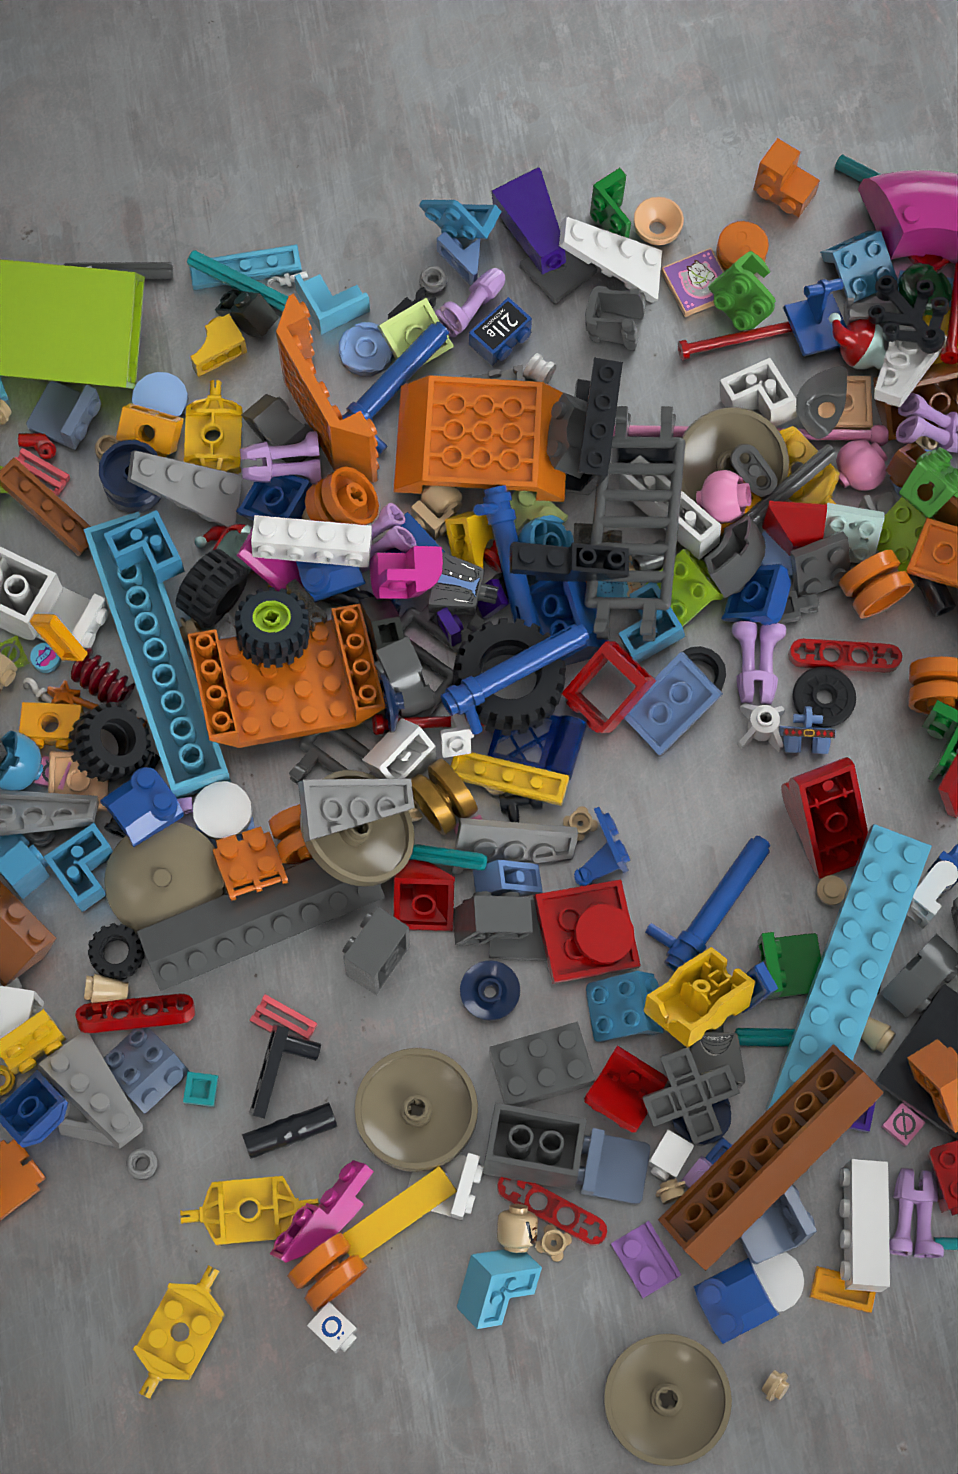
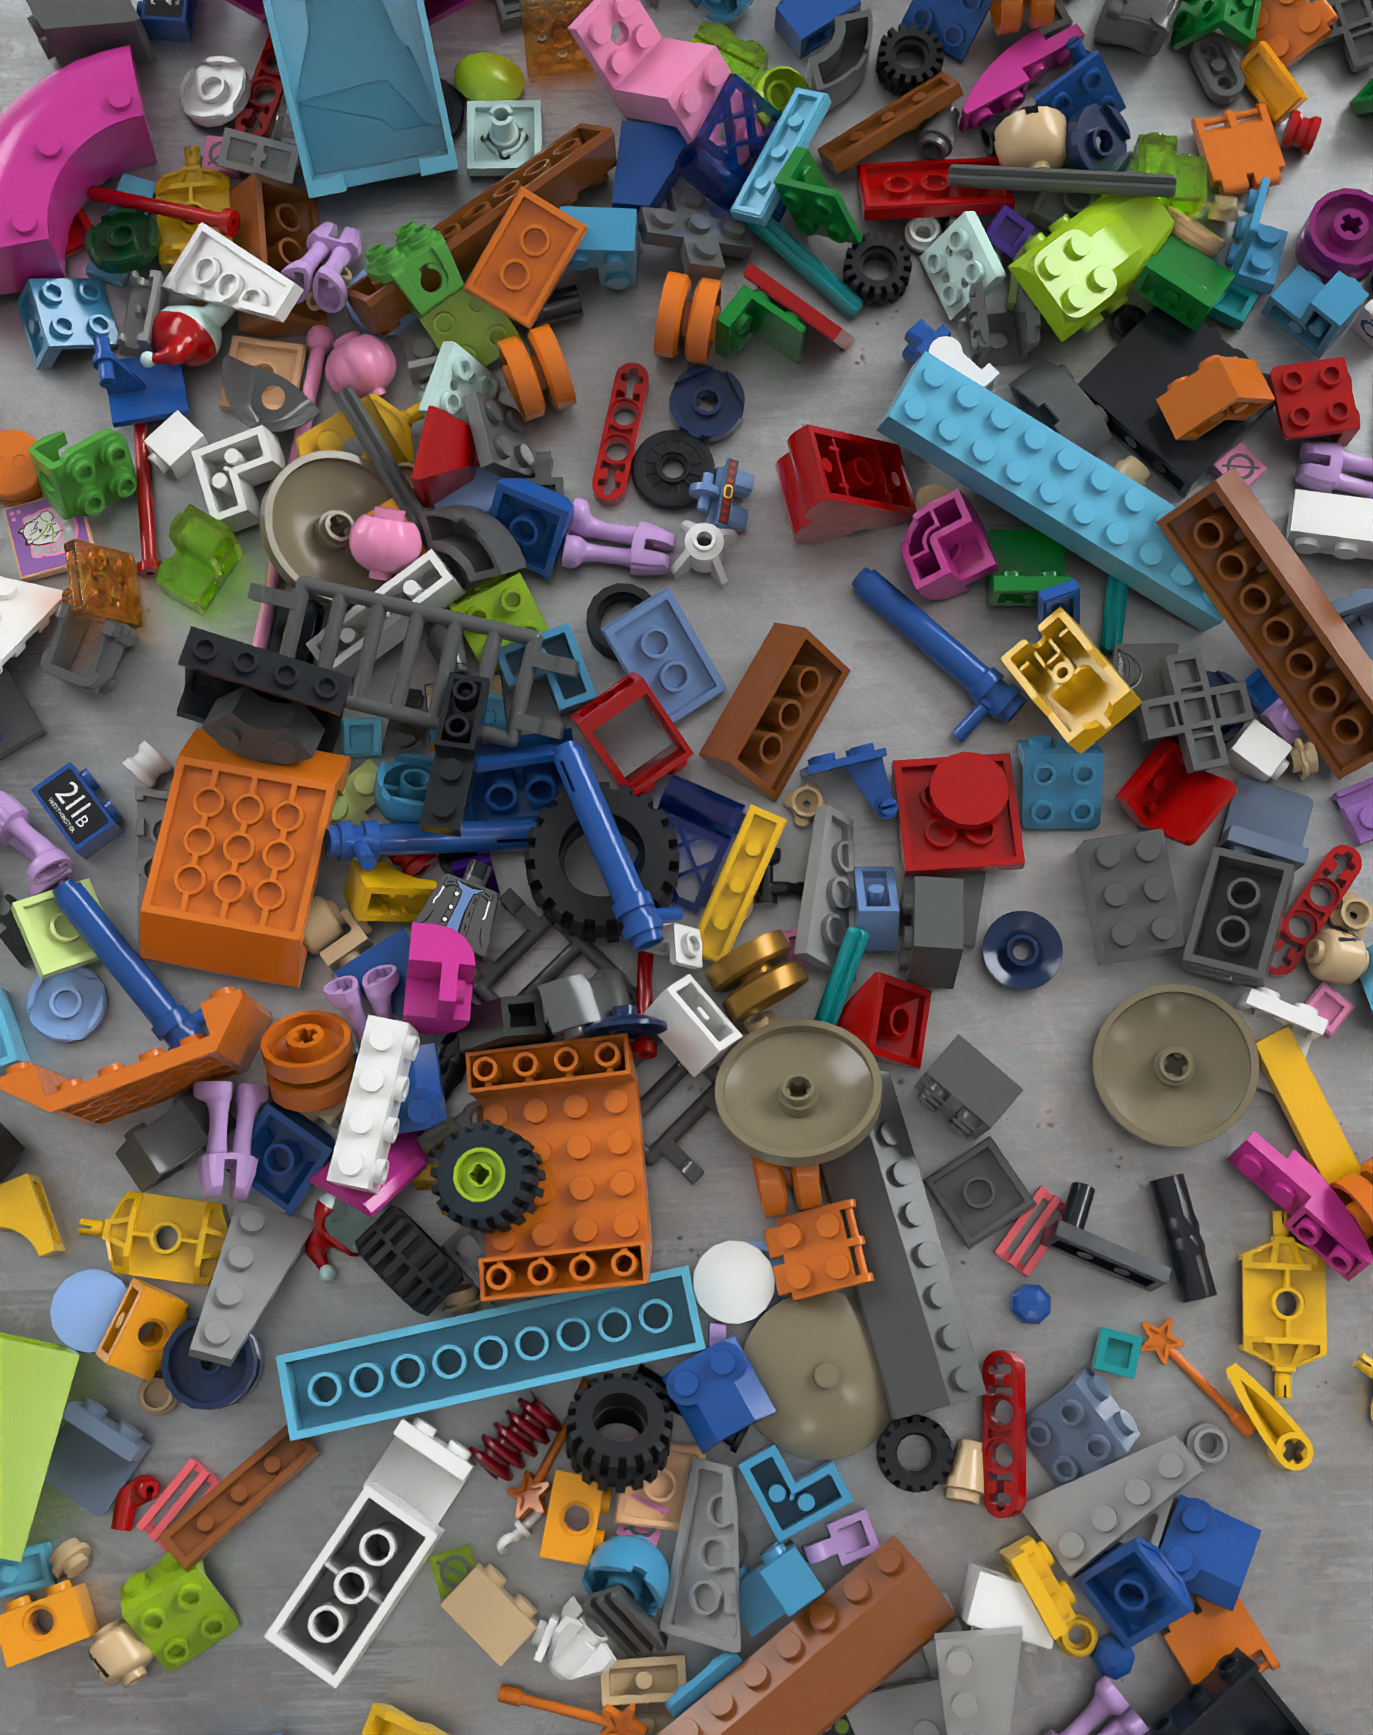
camera: 80 degrees left, 5 degrees up
light orange tile [30,614,88,661] -> none
medium azure tile [30,643,61,673] -> none
dark azure brick [103,510,185,584] -> none
light grey wing [298,779,415,842] -> none
dark purple plate [437,607,464,647] -> none
dark grey plate [730,444,777,496] -> none
black plant [868,275,949,353] -> none
none -> clear orange plate [62,539,143,629]
none -> white brick [144,410,209,480]
none -> clear neon green brick [155,504,244,616]
none -> medium azure tile [341,717,384,760]
none -> dark blue plate [669,365,745,442]
none -> dark orange slope [699,622,850,802]
none -> lavender plate [801,1508,880,1566]
none -> dark pink brick [900,488,1000,600]
none -> dark grey plate [922,1136,1037,1250]
none -> blue tile [1010,1284,1051,1324]
none -> orange piece [1140,1318,1256,1438]
none -> blue slope [1160,1494,1262,1612]
none -> yellow piece [1226,1363,1314,1471]
none -> bright pink tile [1303,981,1356,1039]

